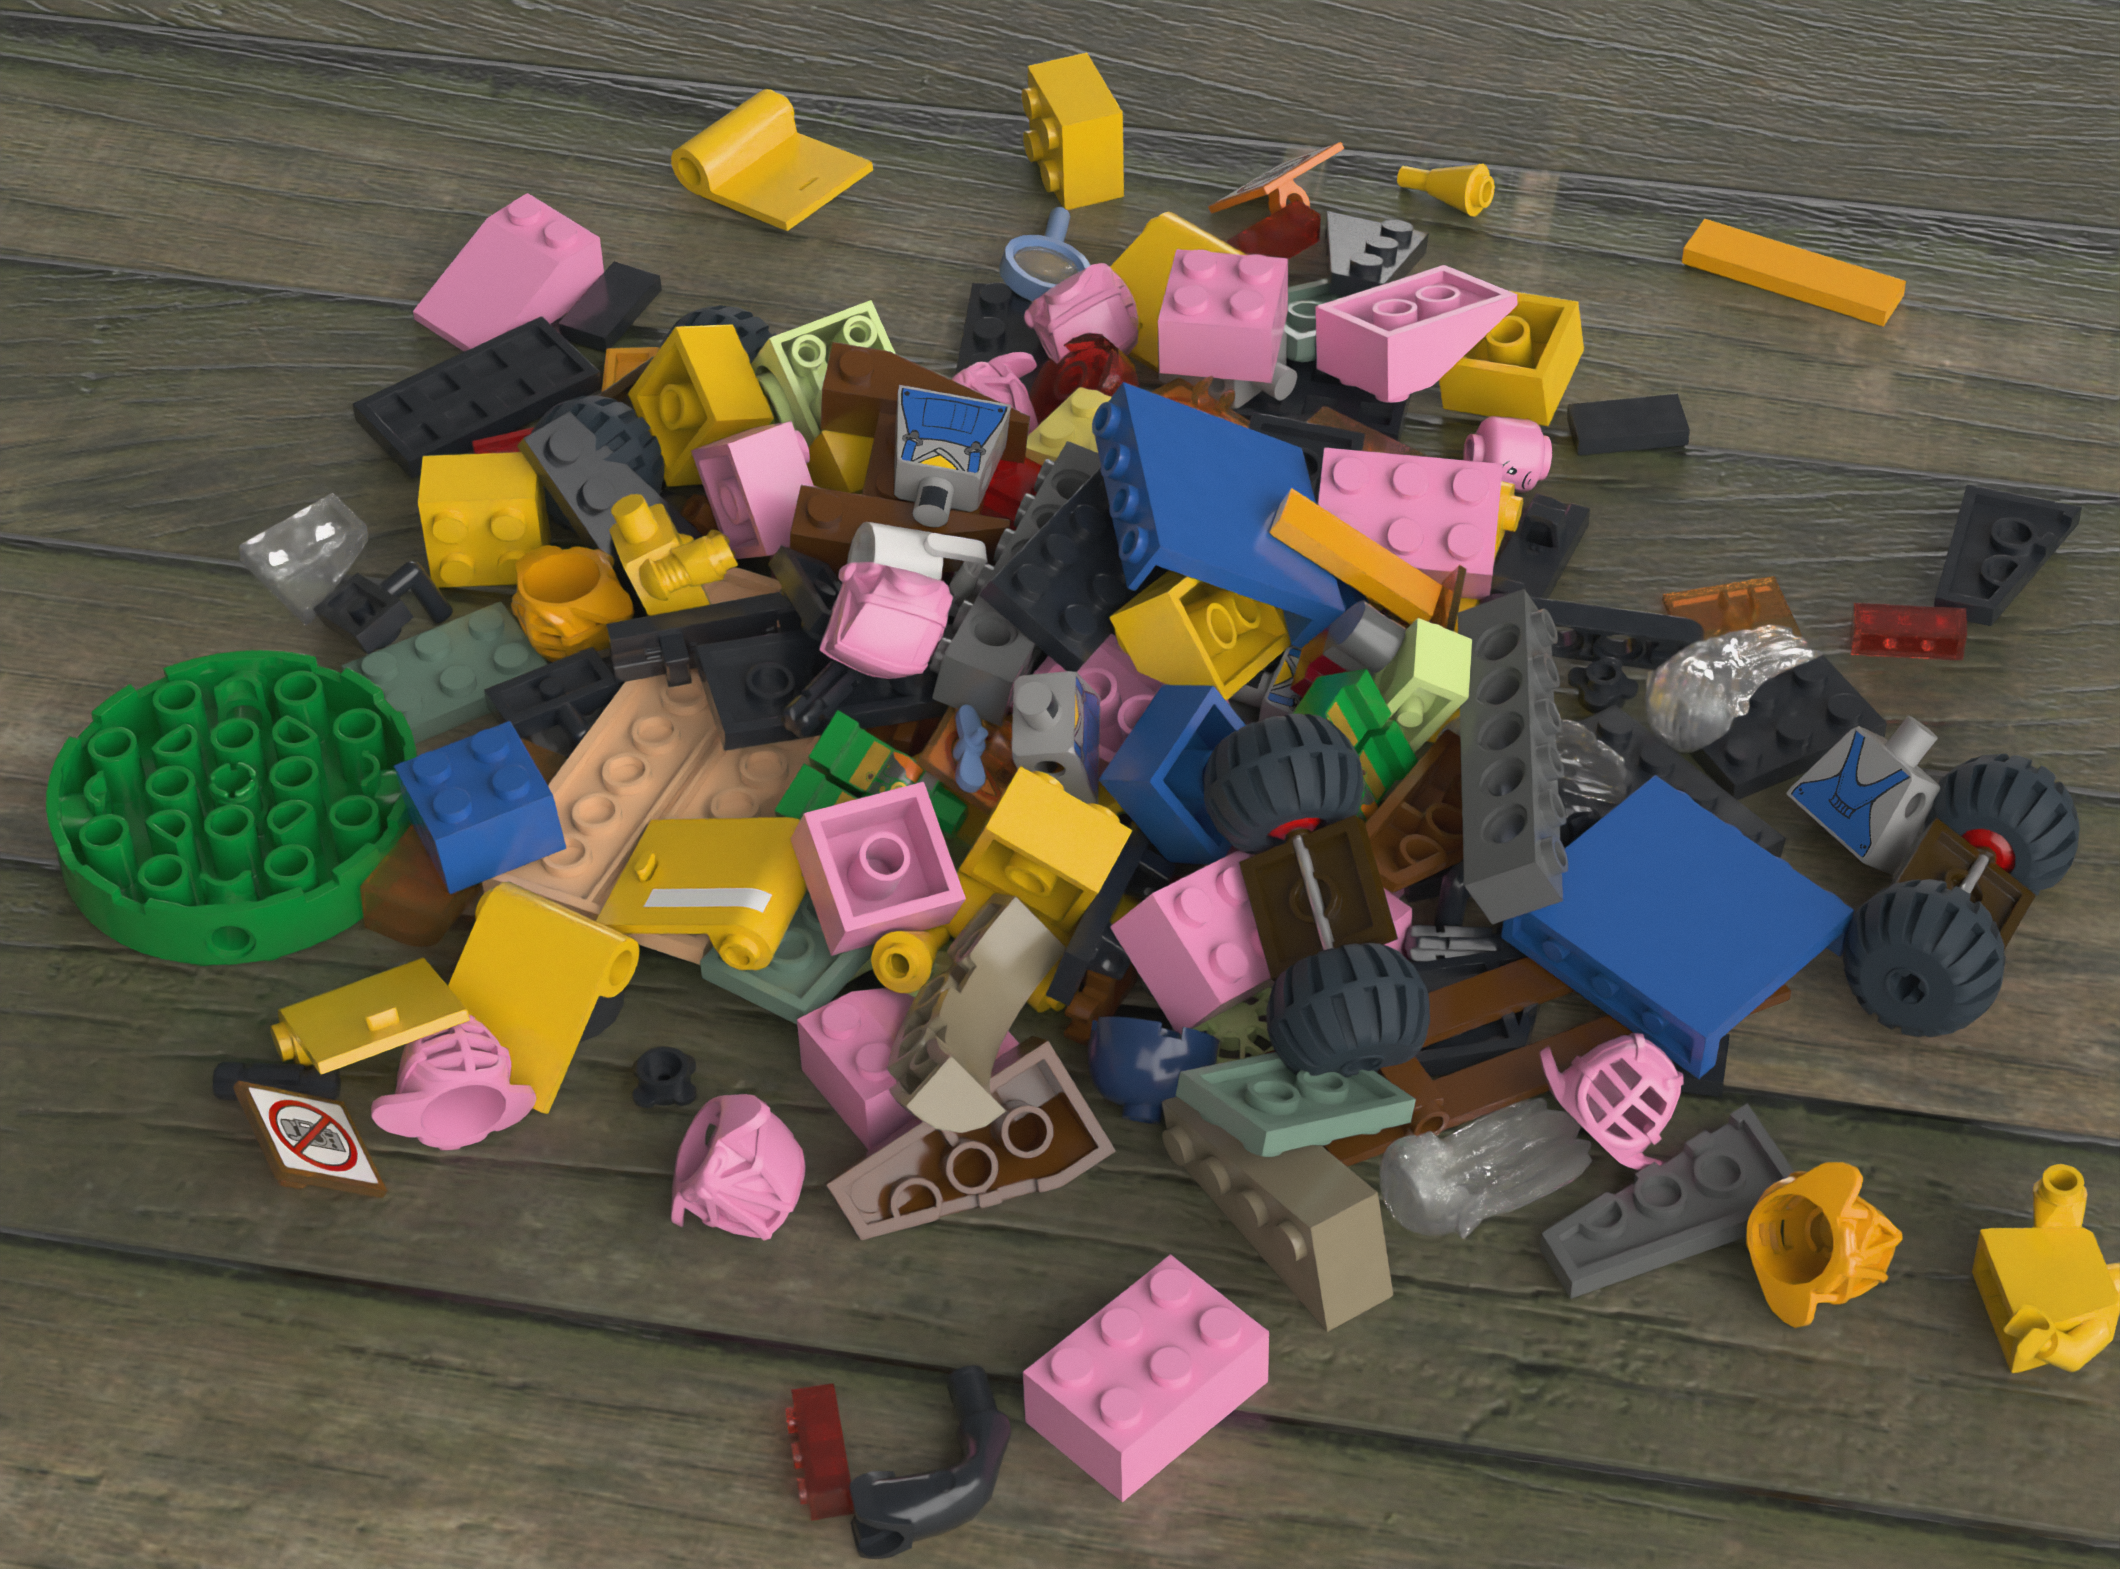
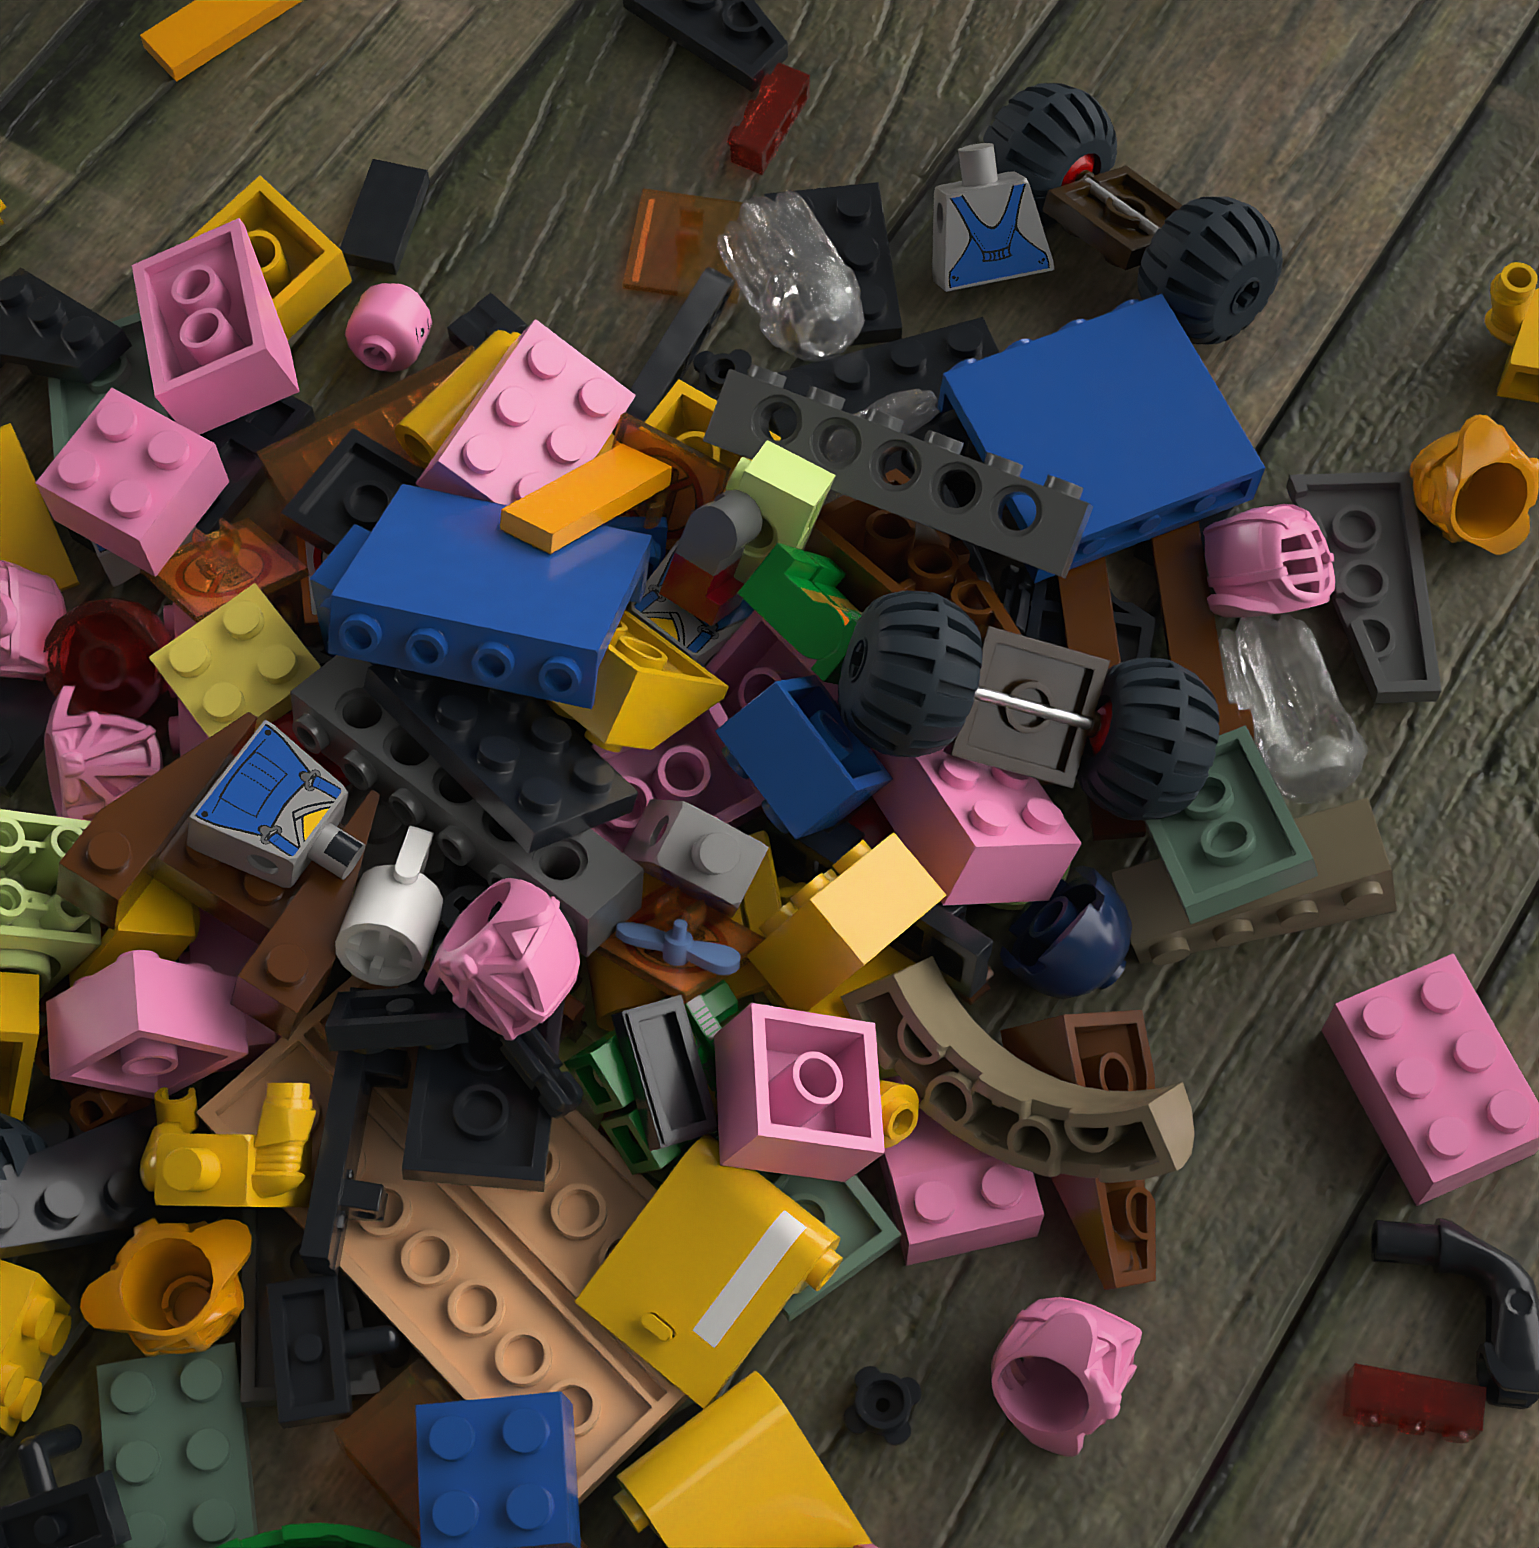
camera: 70 degrees left, 20 degrees up
none -> black tile [611,995,718,1151]

